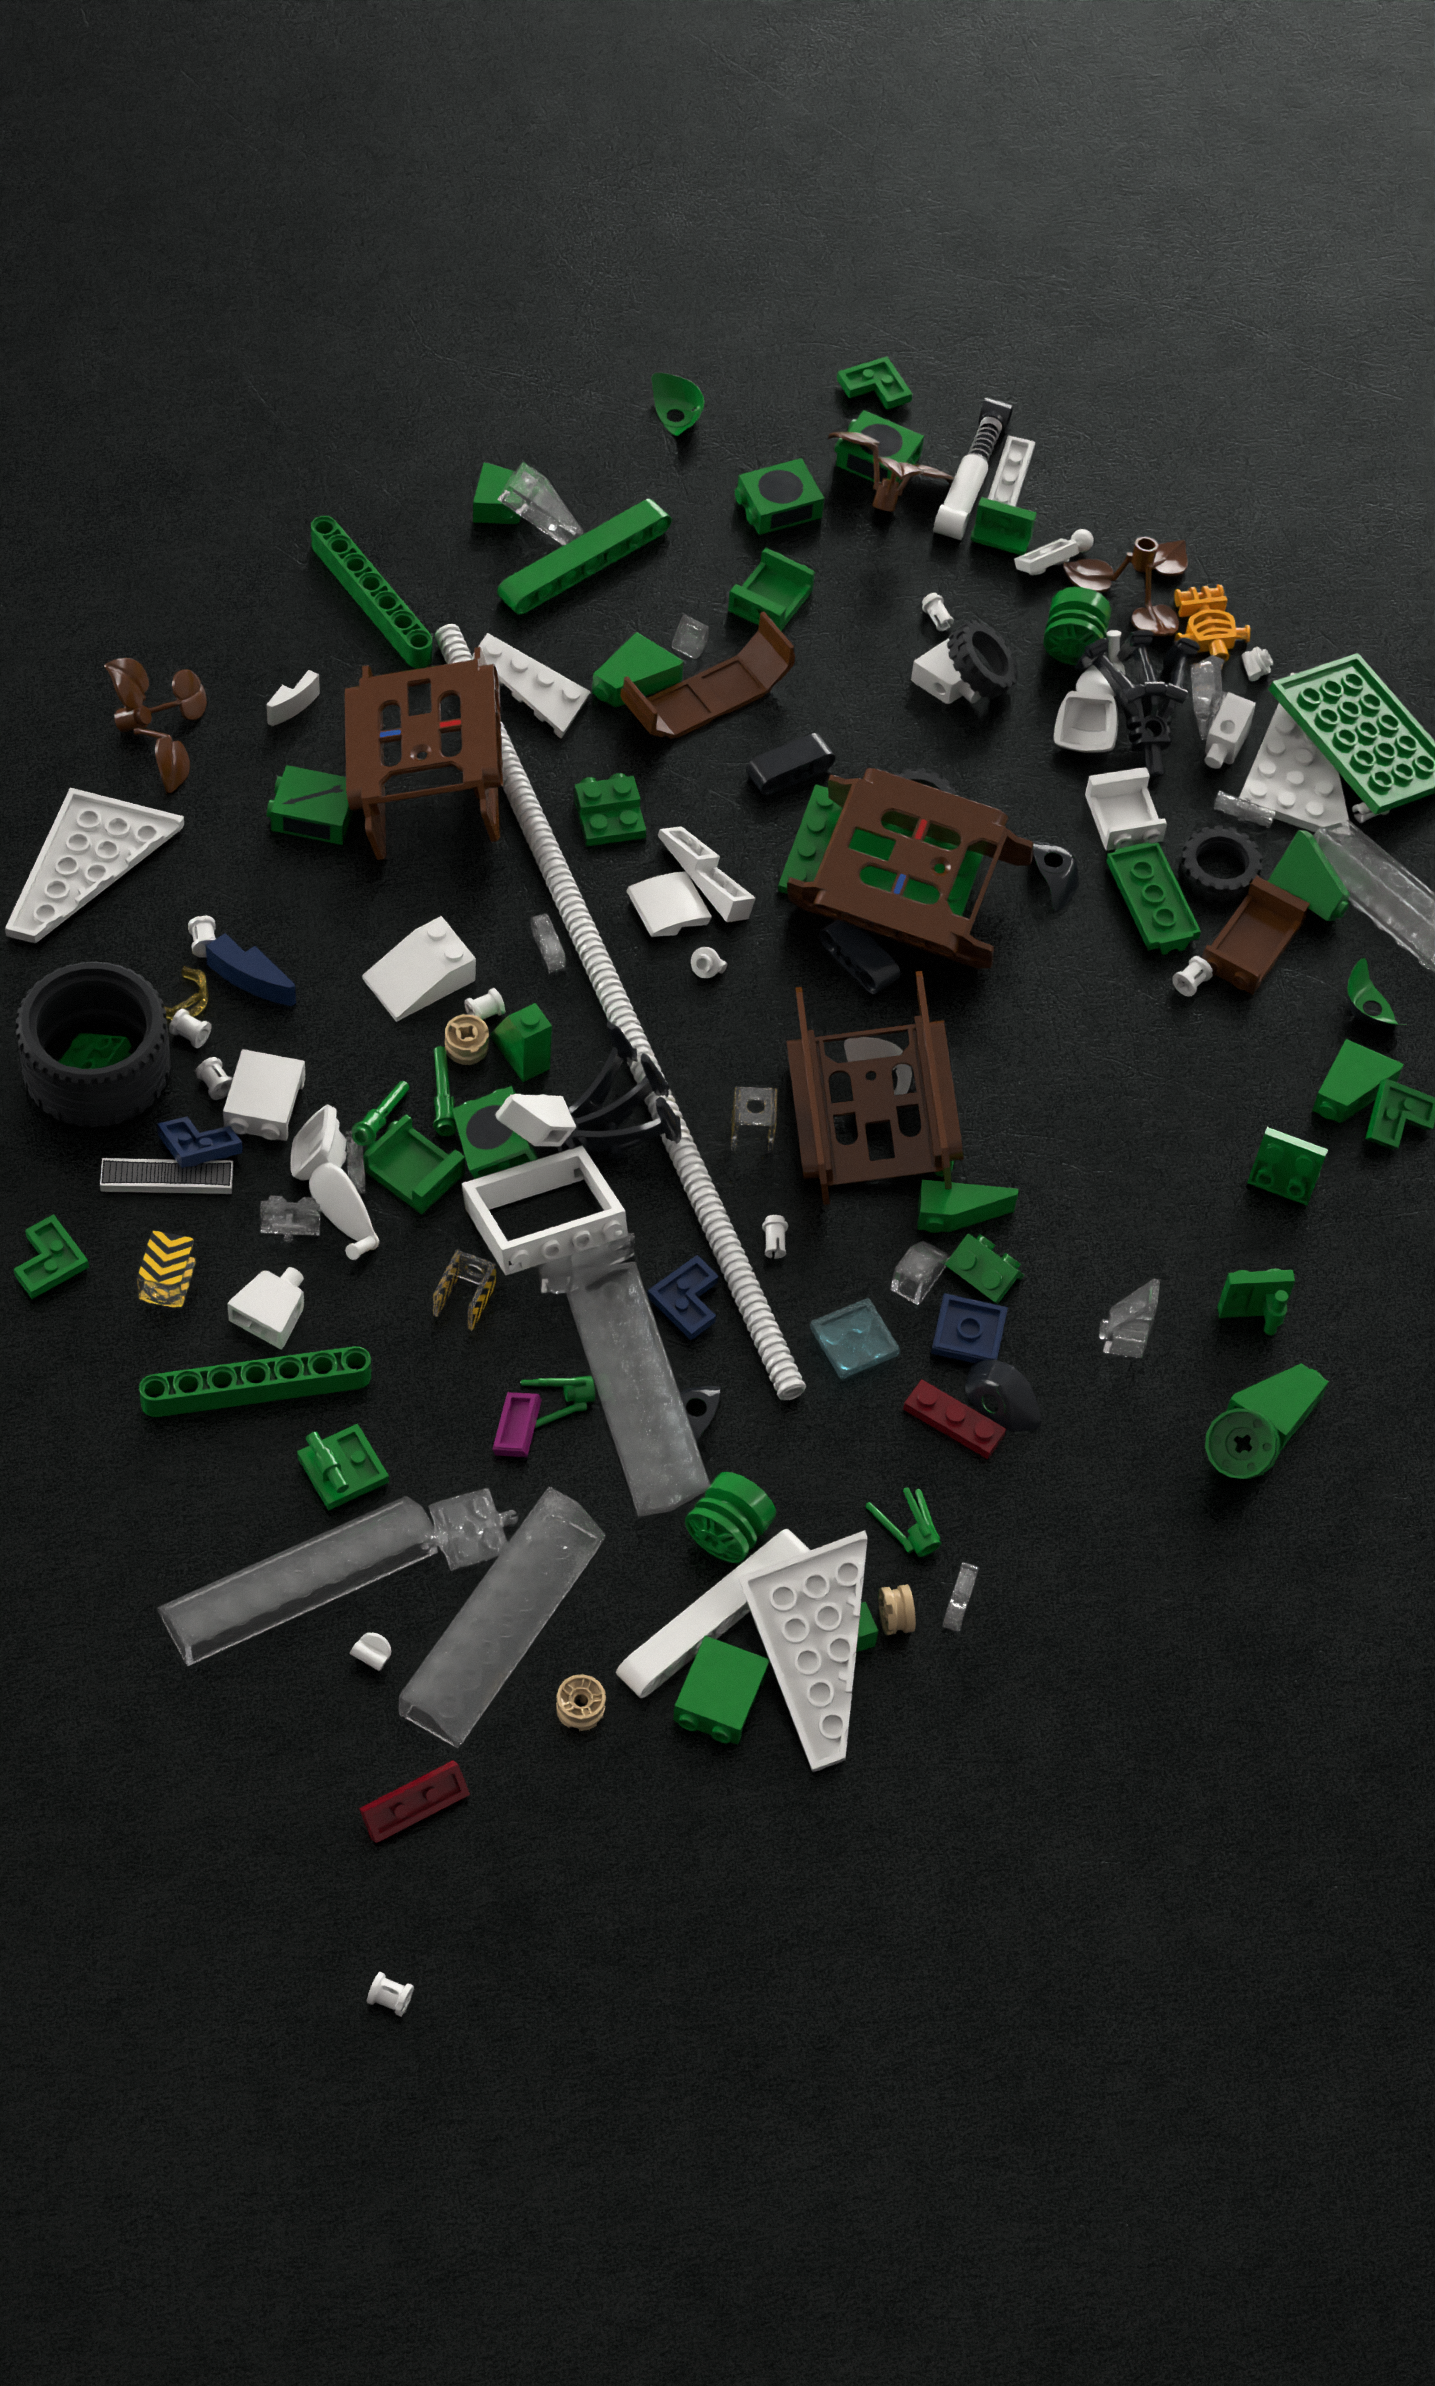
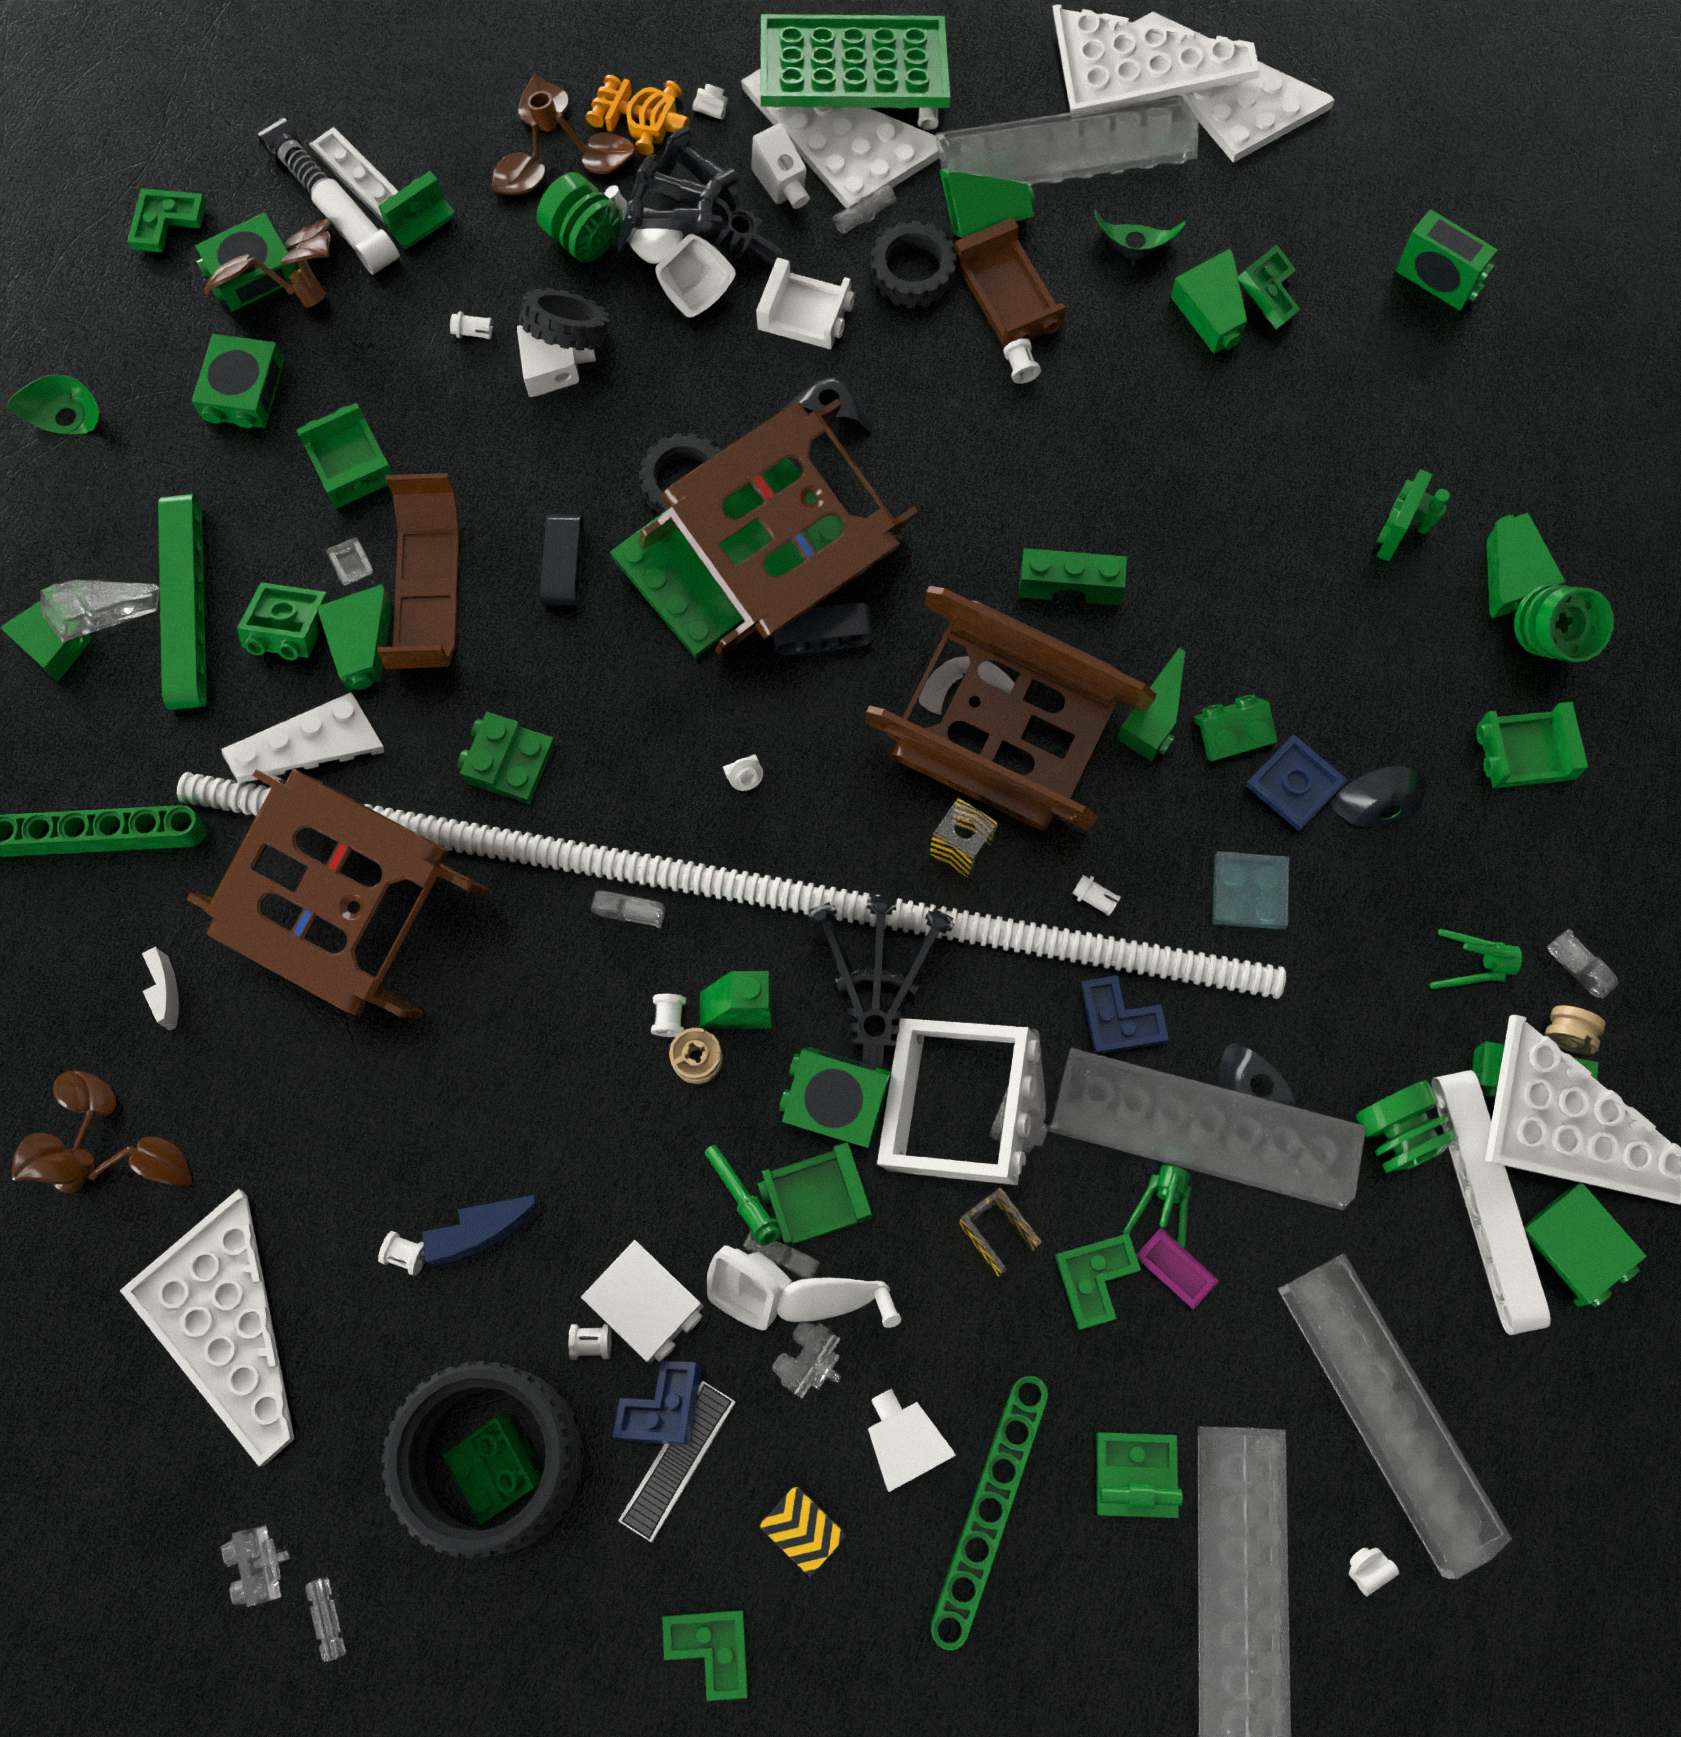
camera: 50 degrees left, 15 degrees up
clear yellow helmet [164,966,209,1020] -> none
white bush [169,1009,212,1048] -> none
green brick [267,765,354,845] -> none
dark red plate [359,1760,470,1843] -> none
white slope [362,916,476,1022] -> none
clear plate [419,1488,518,1571] -> none
green pin [433,1046,457,1136] -> none
white slope [495,1094,576,1147] -> none
tan wheel [556,1674,606,1731] -> none
white slope [627,871,712,937] -> none
white slope [658,827,756,922] -> none
clear slope [890,1241,951,1305] -> none
dark red plate [903,1379,1006,1459] -> none
white plate [1014,529,1094,575] -> none
clear slope [1099,1279,1160,1358] -> none
green brick [1106,842,1201,955] -> none
clear slope [1191,655,1227,741] -> none
green plate [1247,1127,1328,1205] -> none
none -> green plate [237,582,328,660]
none -> green arch [1018,548,1127,606]
none -> green plate [1055,1233,1141,1331]
none -> green panel [1476,702,1588,789]

